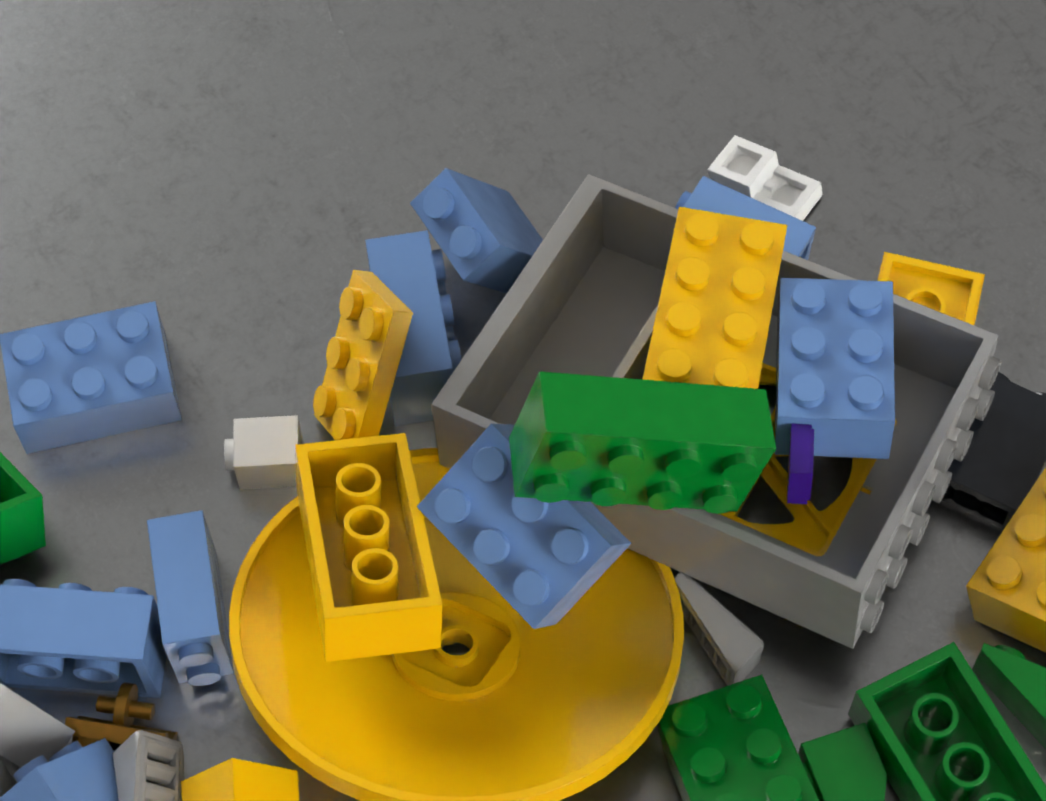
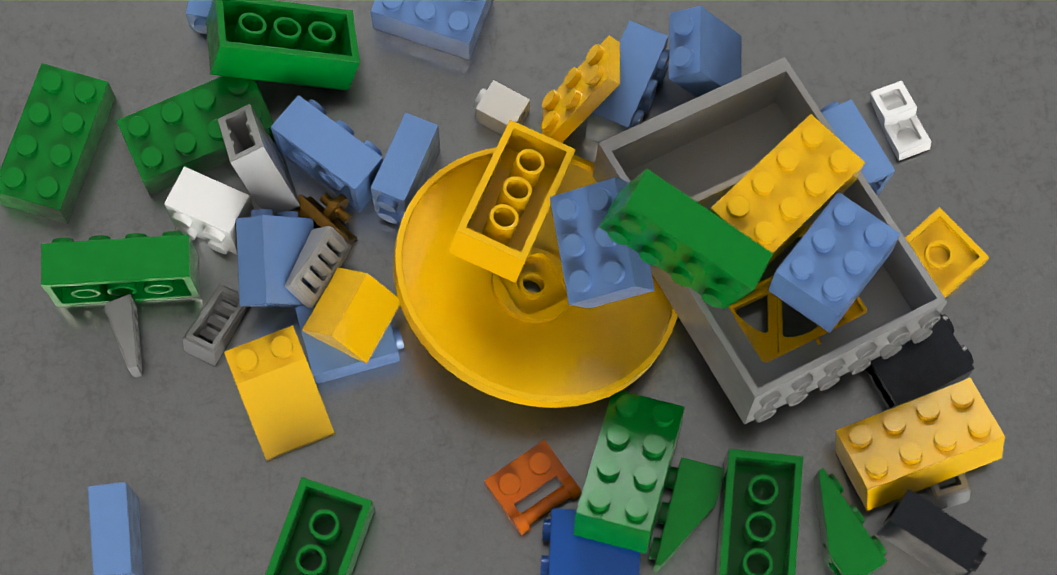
camera: 30 degrees right, 10 degrees up
light grey slope [674,572,764,685] -> none
dark purple tile [787,424,814,504] -> none

